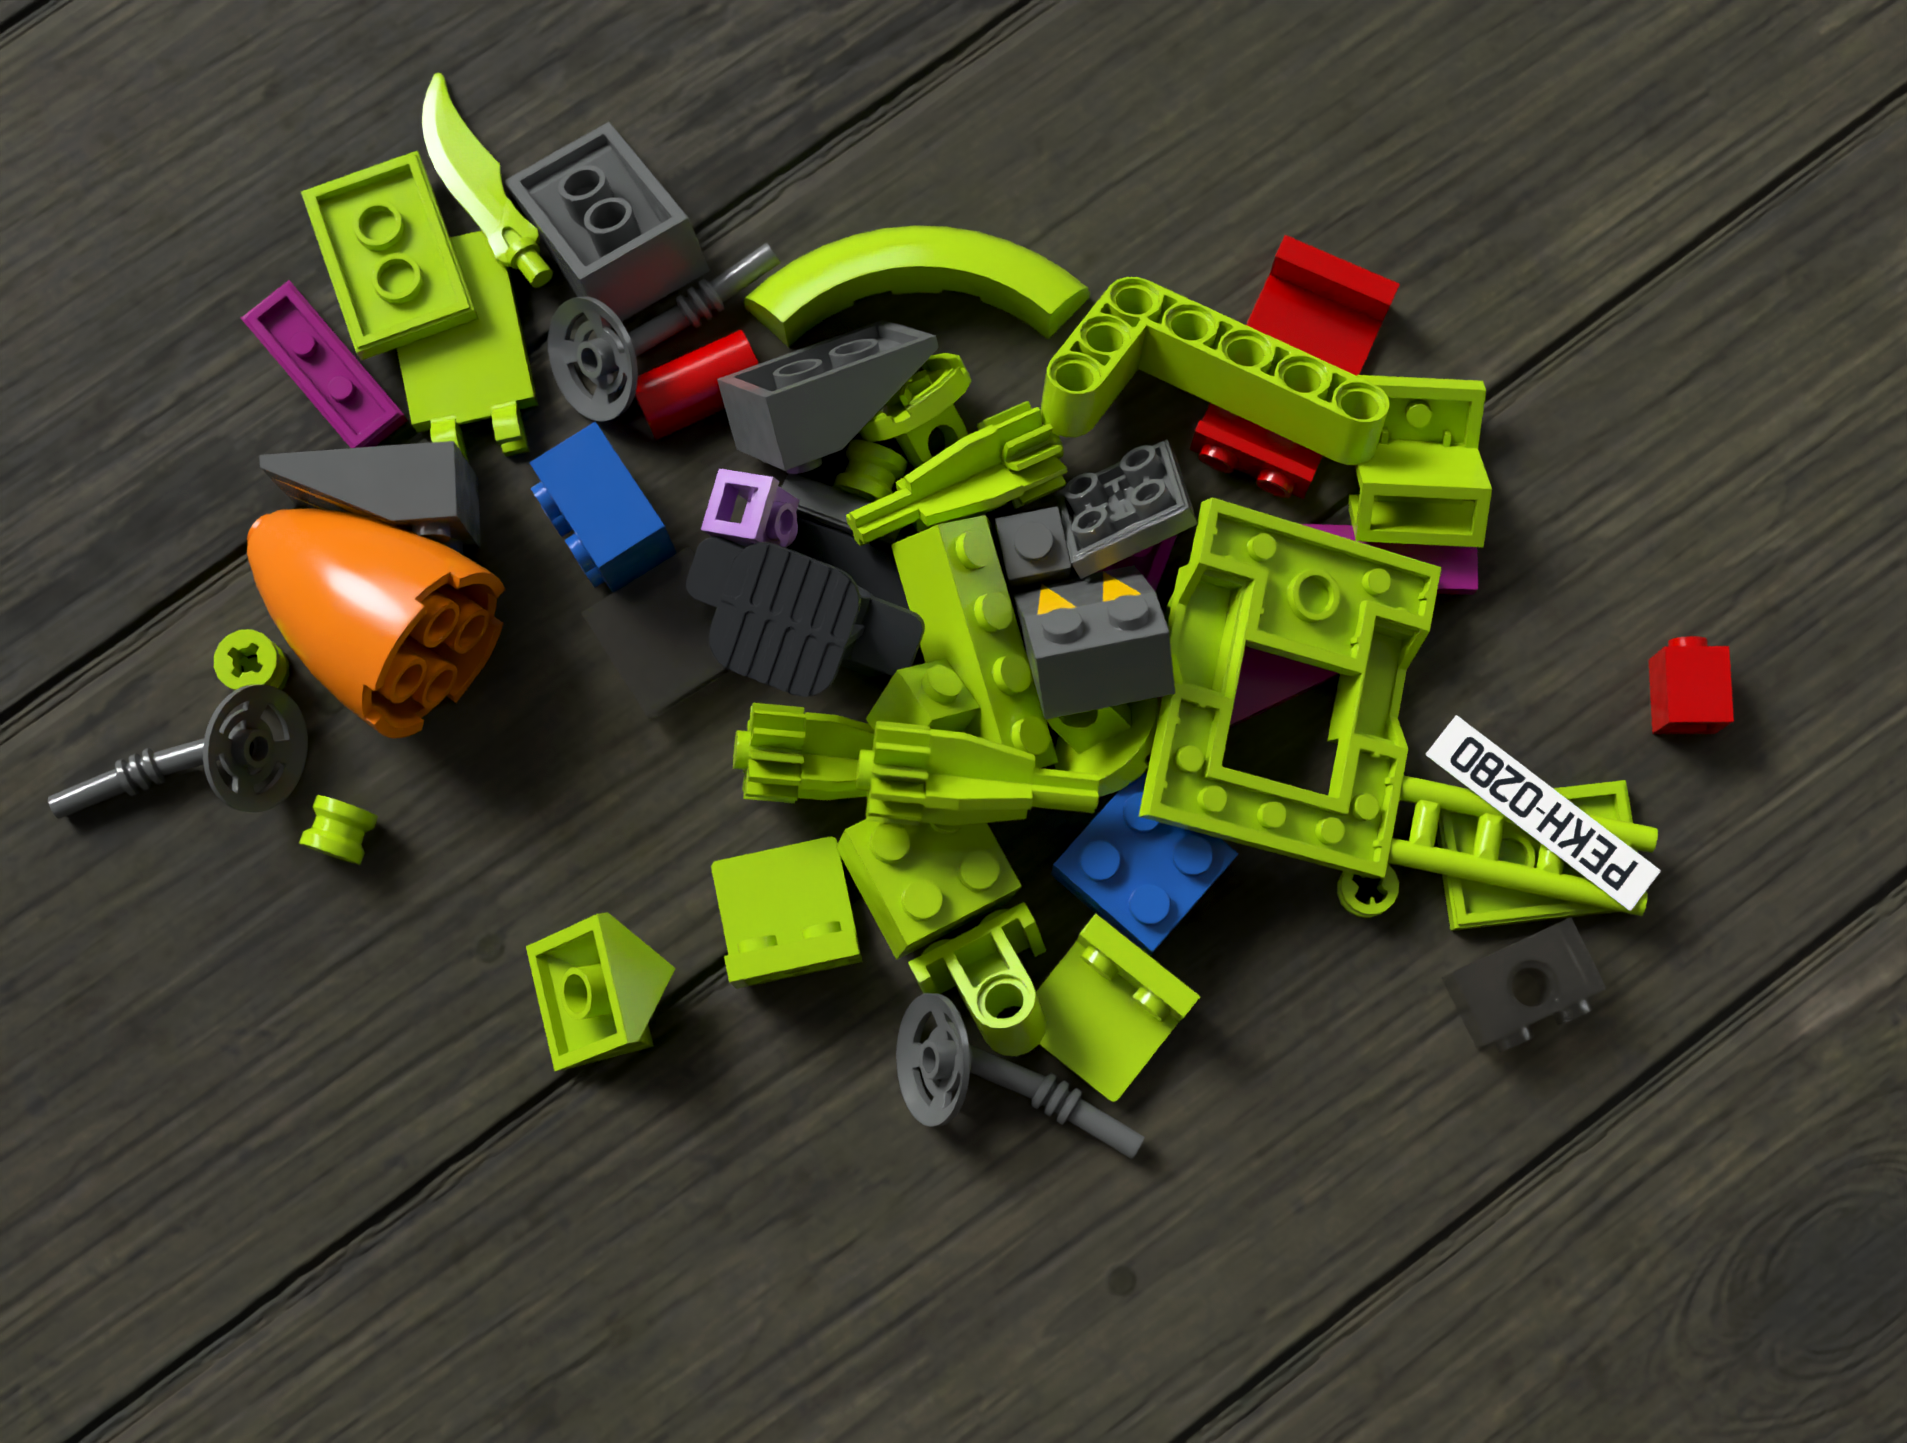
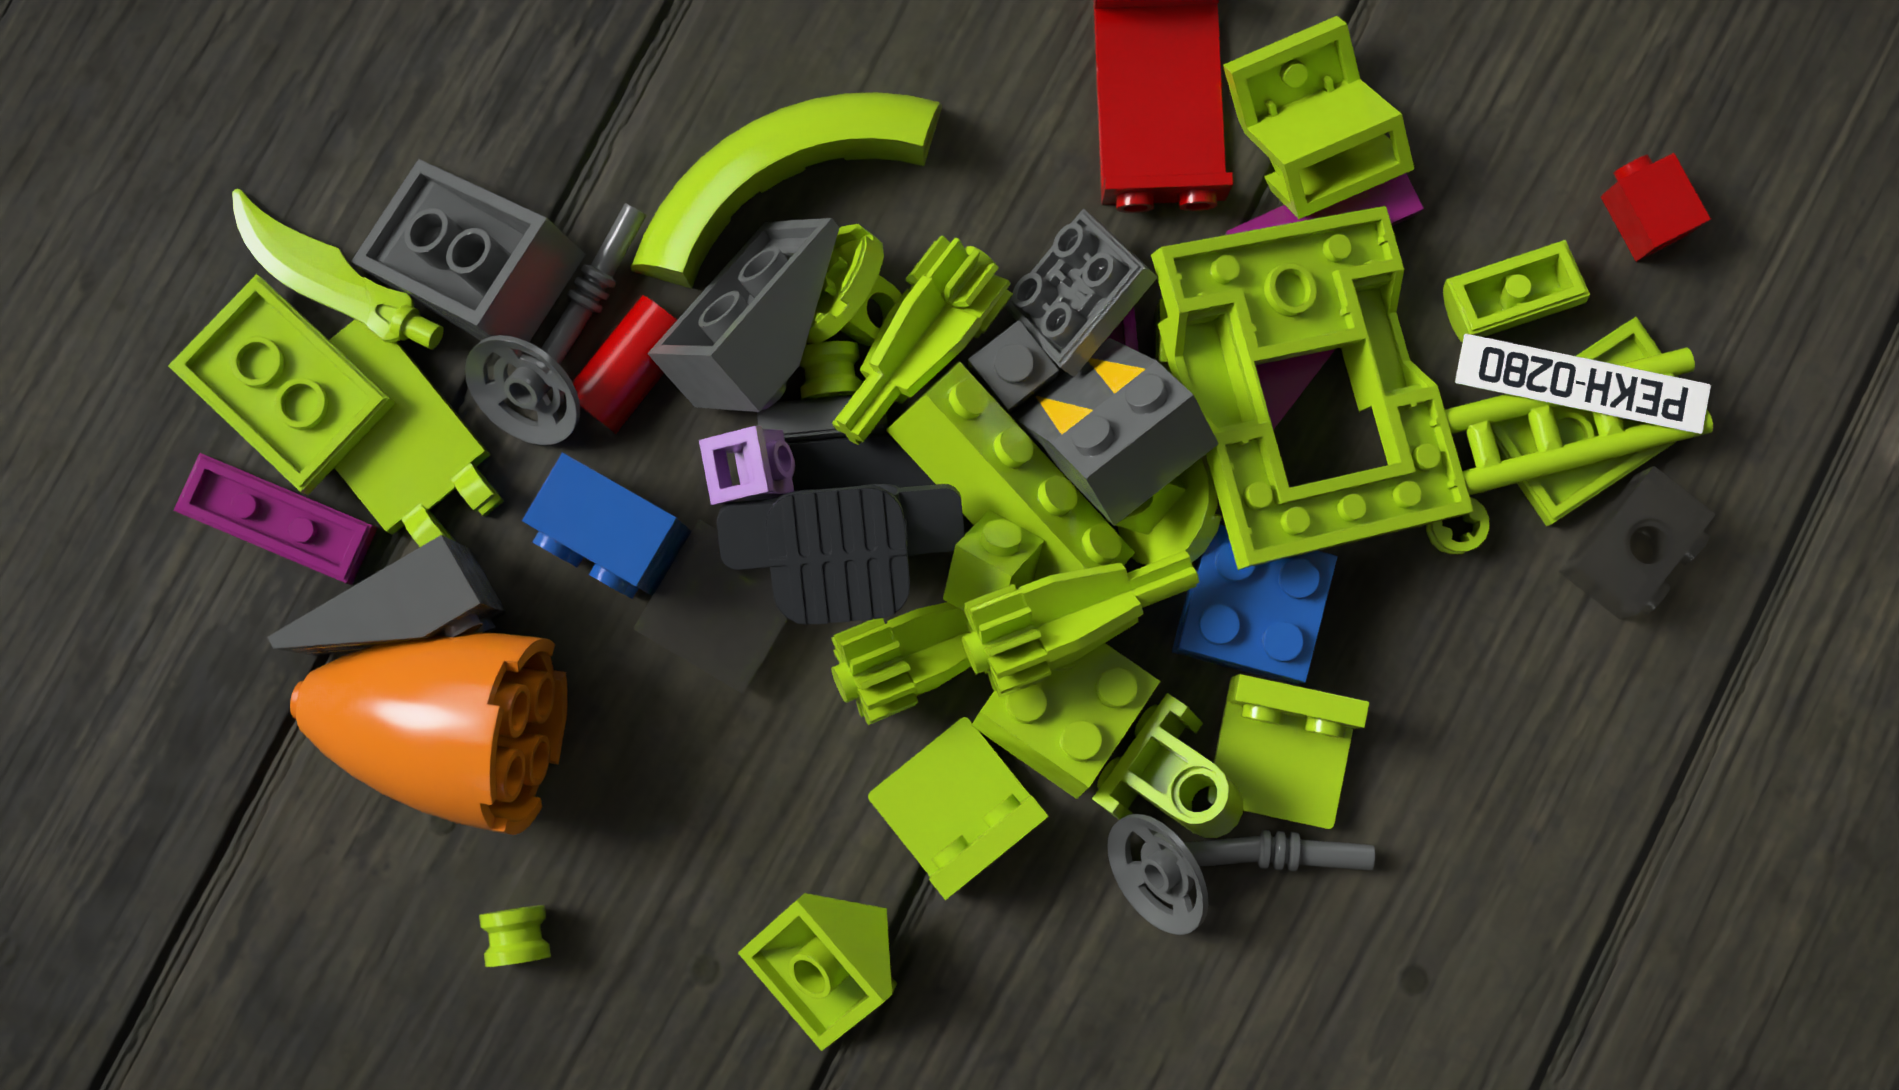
camera: 25 degrees left, 5 degrees up
dark grey dish [48,684,308,819] -> none
lime wheel [214,629,290,691] -> none
lime beam [1040,277,1390,465] -> none
none -> lime brick [1443,240,1590,342]

